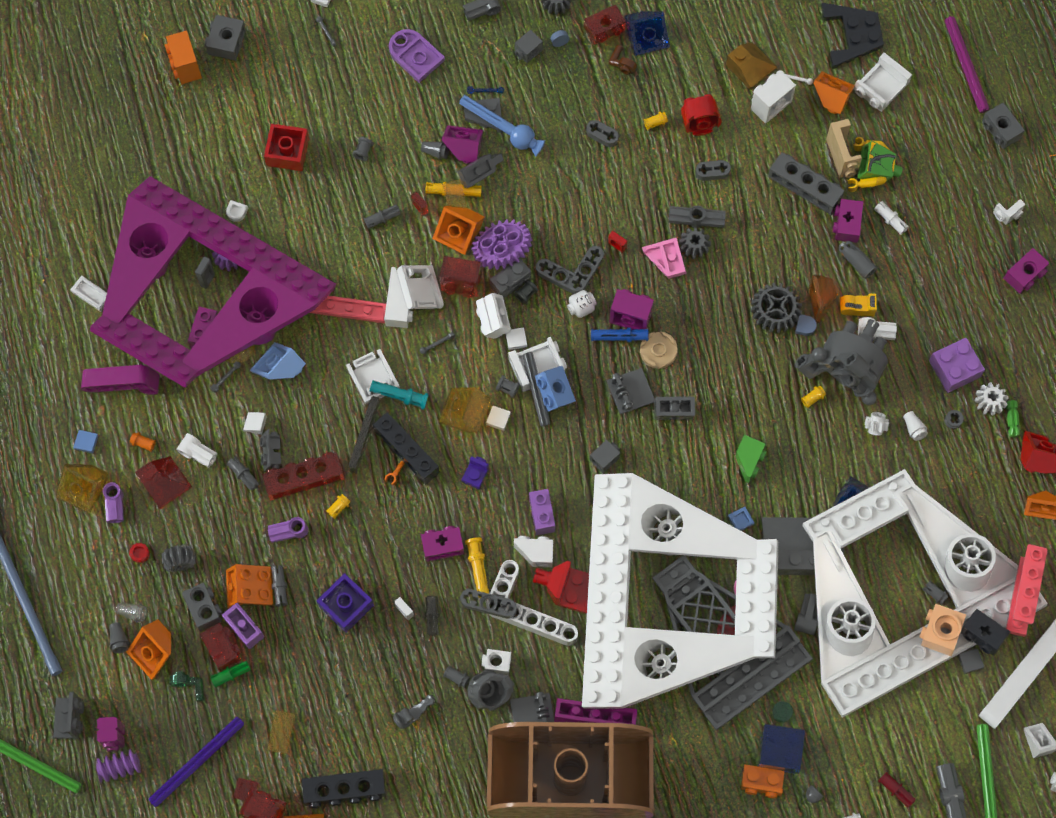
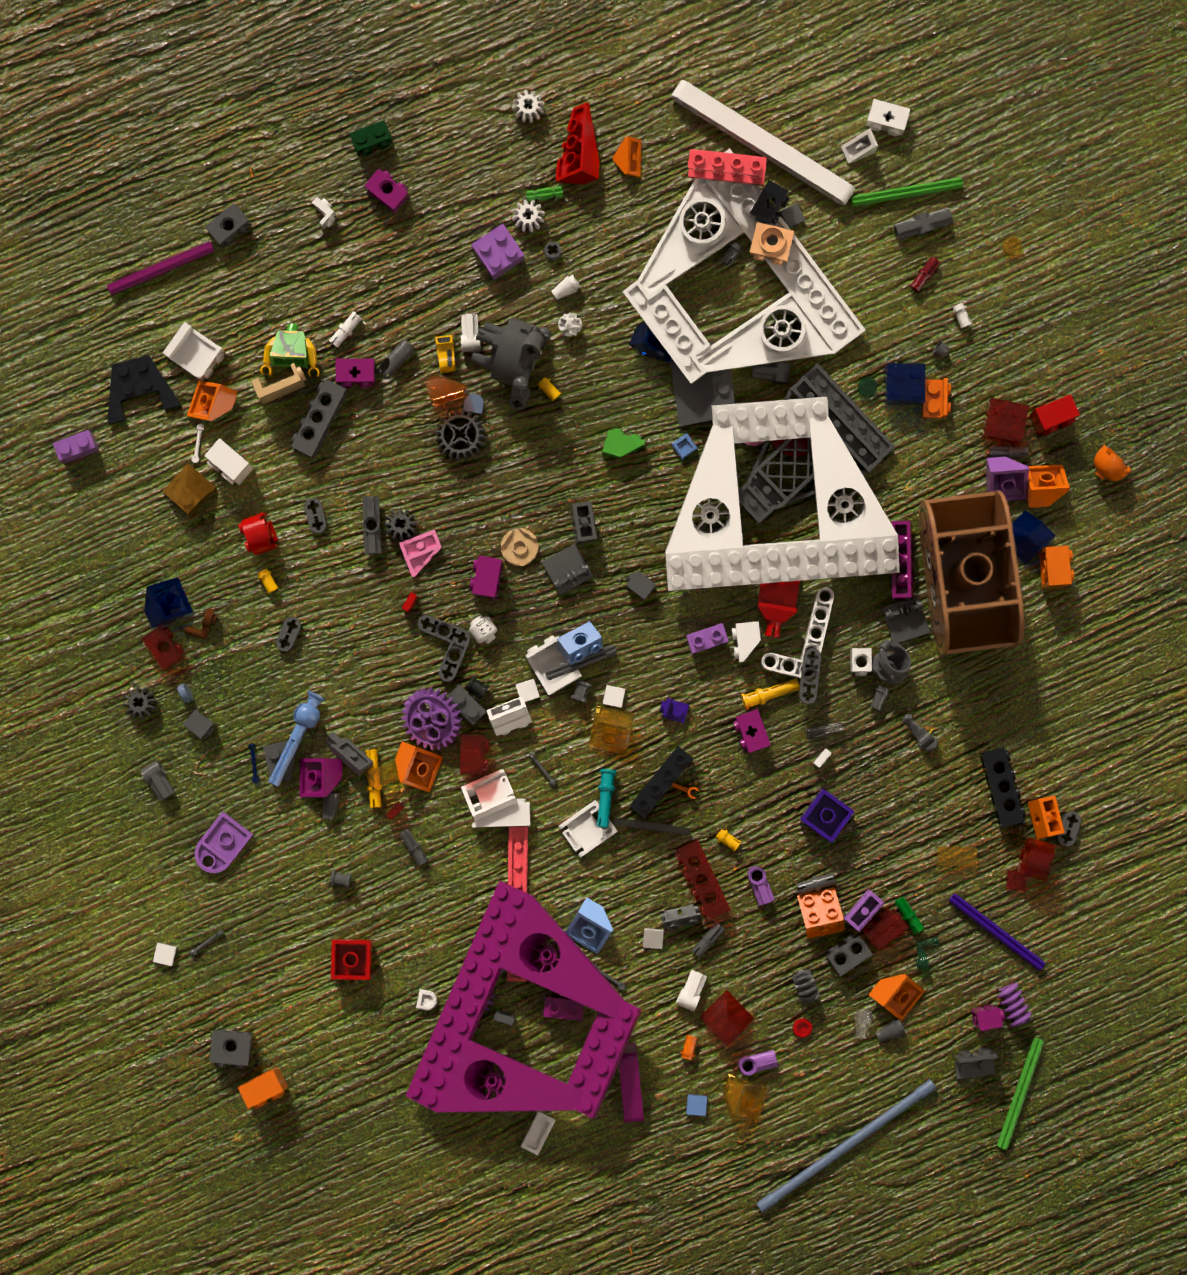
camera: 100 degrees left, 15 degrees up
blue pin [591,327,649,342] -> none

